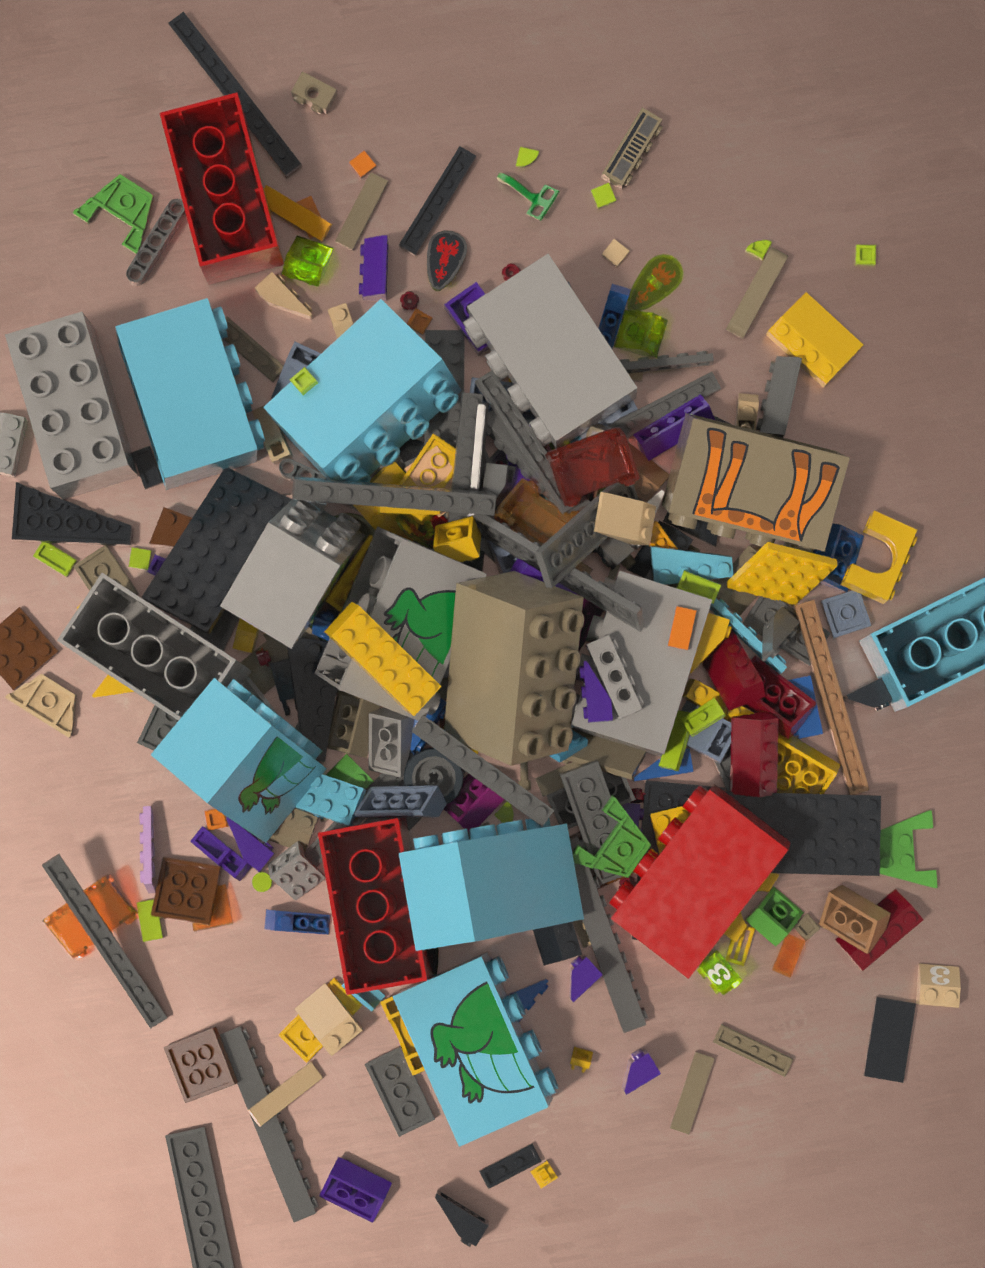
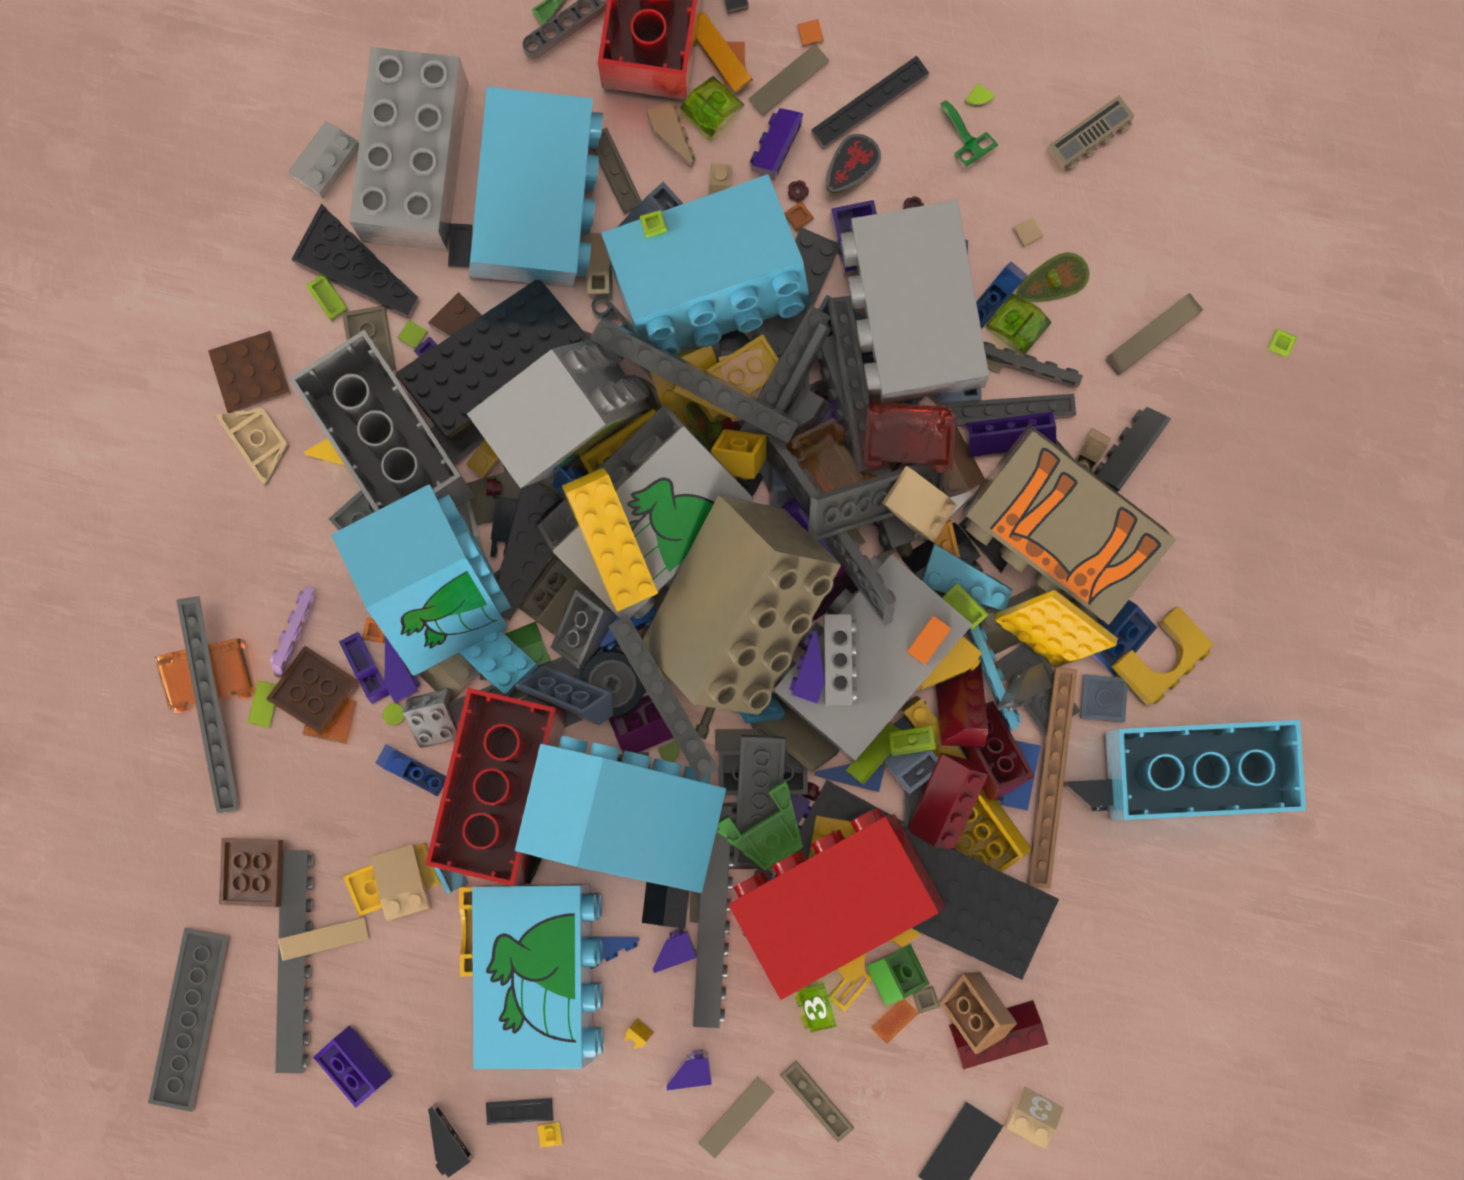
camera: 20 degrees right, 0 degrees up
dark grey plate [365,1046,435,1137] -> none
lime tile [591,183,616,209] -> none
lime tile [745,240,772,260] -> none
yellow slope [766,292,863,388] -> none
bright green wing [880,810,938,888] -> none

